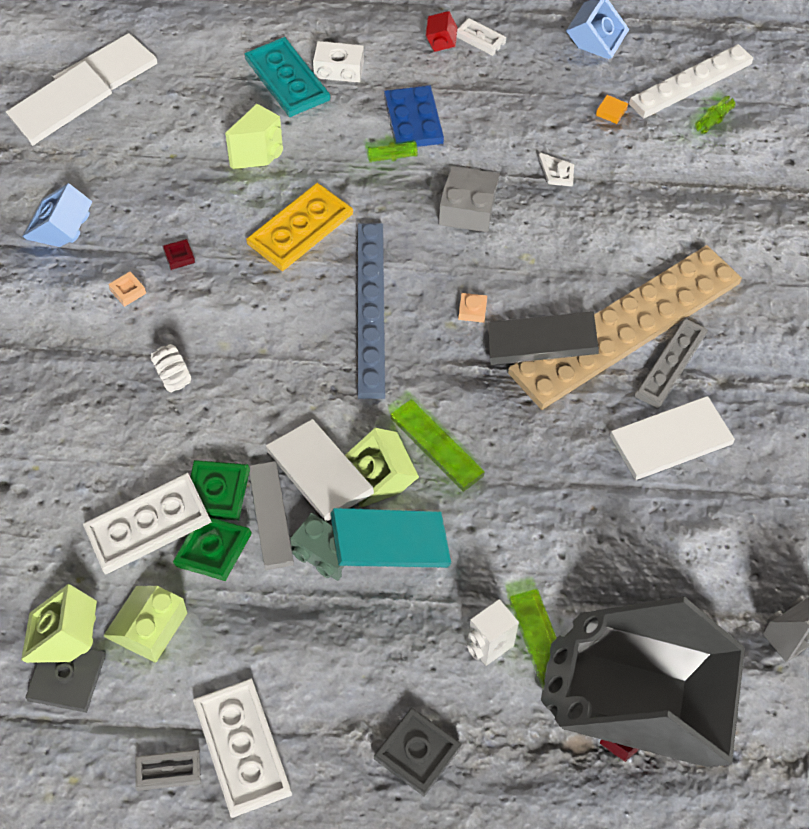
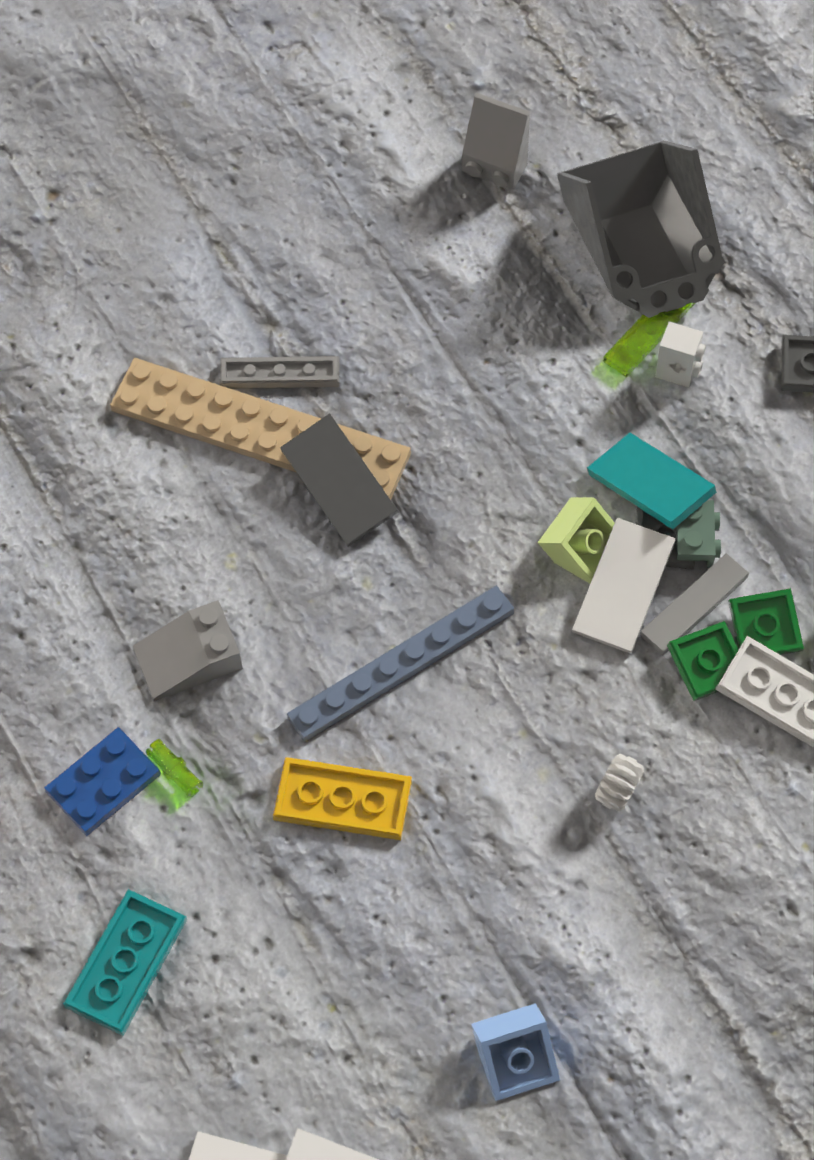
camera: 120 degrees left, 5 degrees up
light nougat plate [108,272,146,307] -> none
dark red tile [163,239,195,270] -> none
yellowish green slope [225,104,283,169] -> none
white brick [313,41,364,83] -> none
clear neon green tile [391,399,485,492] -> none
light nougat plate [458,293,487,323] -> none
white piece [539,153,574,186] -> none
white tile [610,396,735,481] -> none

